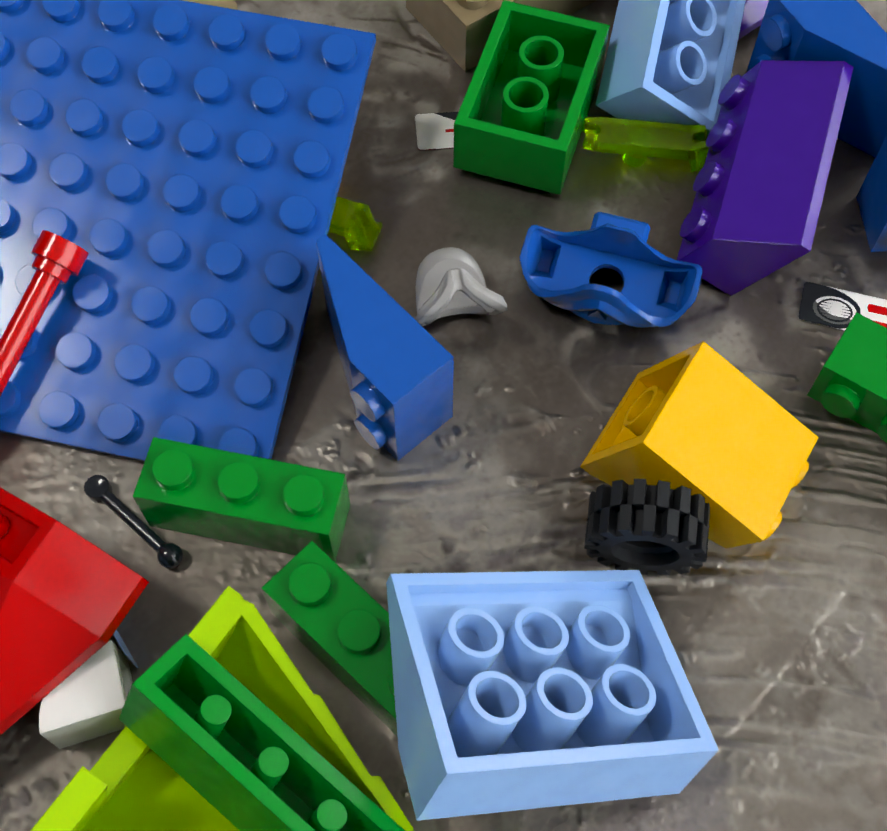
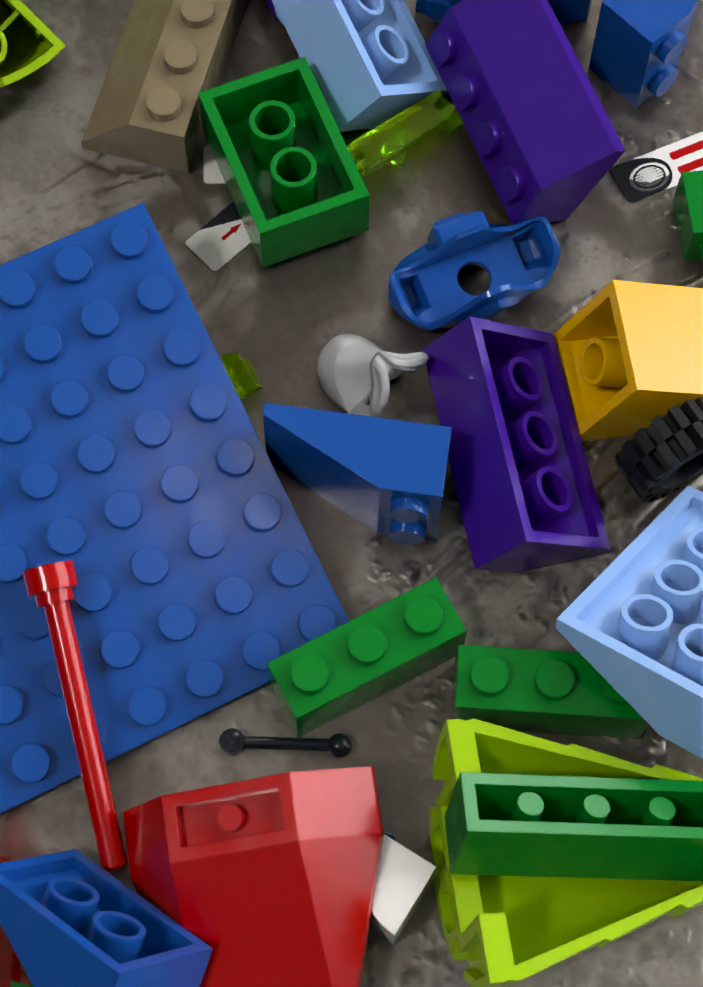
camera: 40 degrees left, 5 degrees up
none -> dark purple slope [422,316,611,573]

